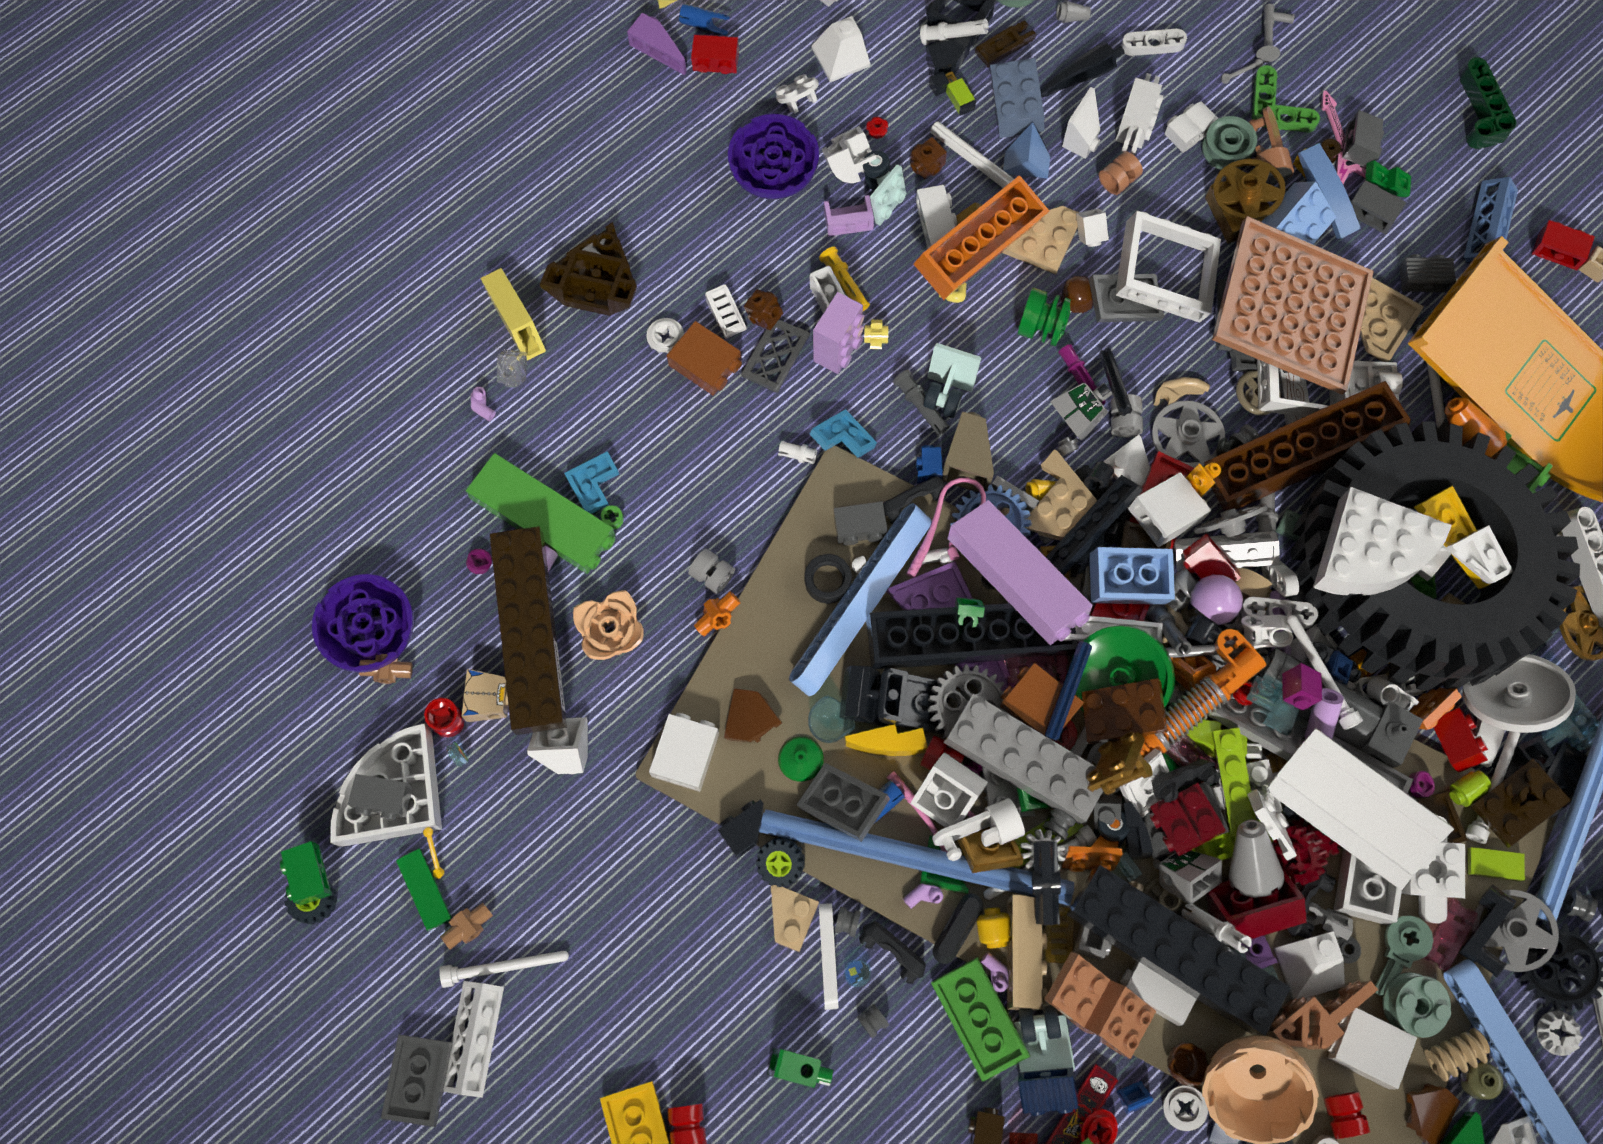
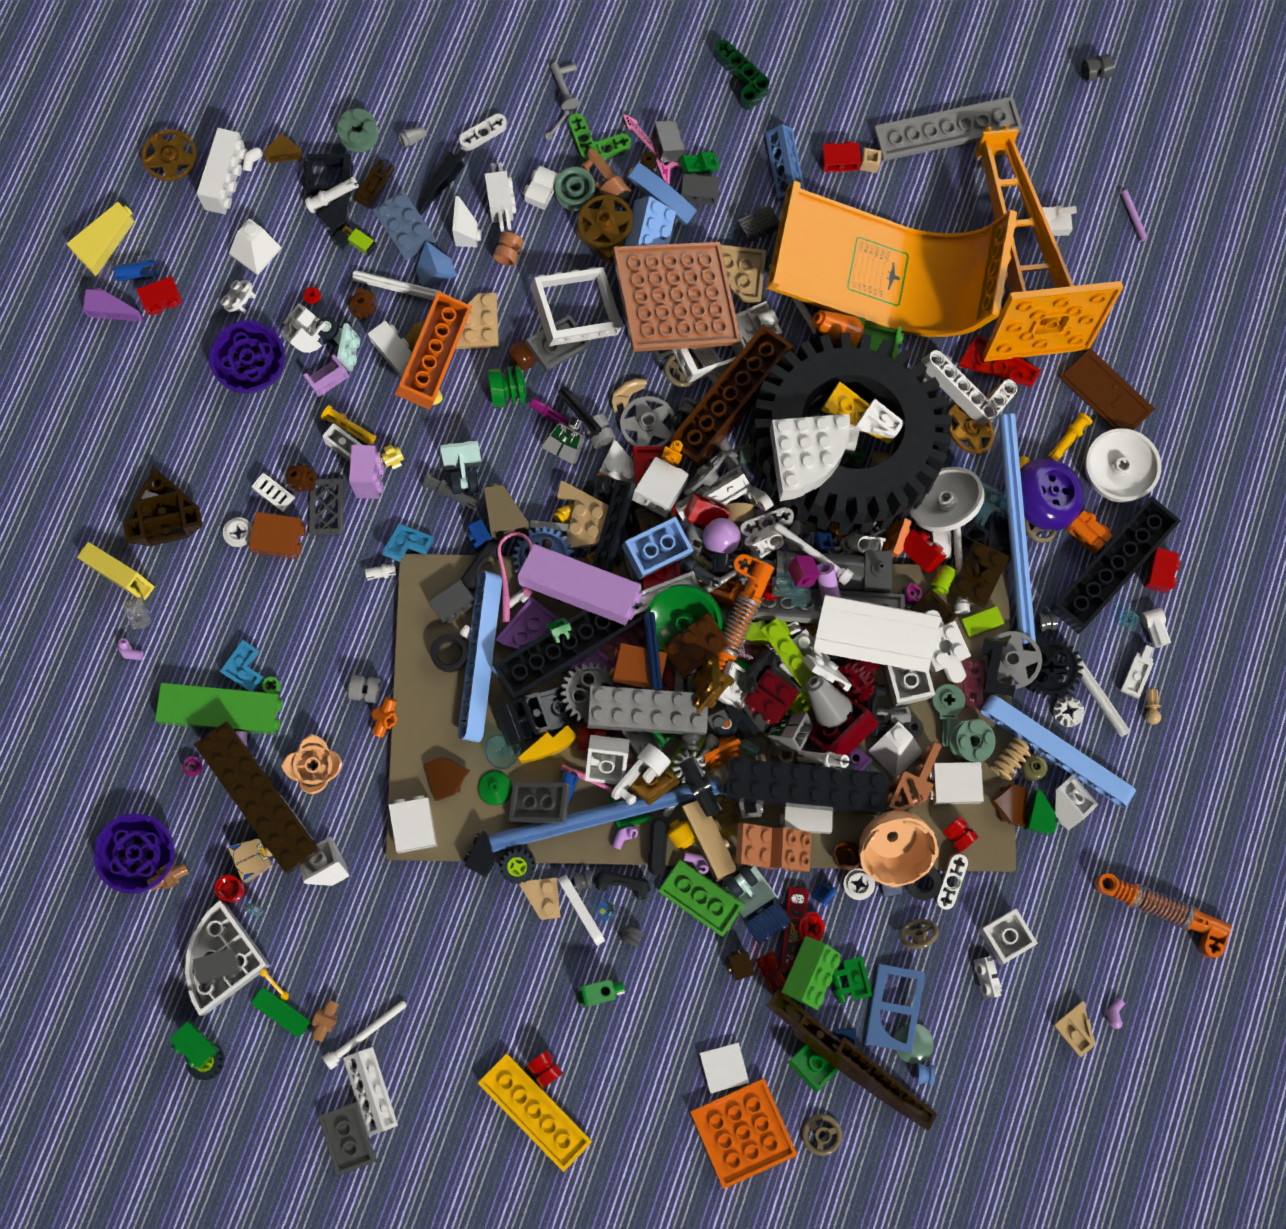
camera: 35 degrees left, 5 degrees up
flat silver plate [1055,436,1079,457] -> none
white brick [1076,208,1109,247] -> none

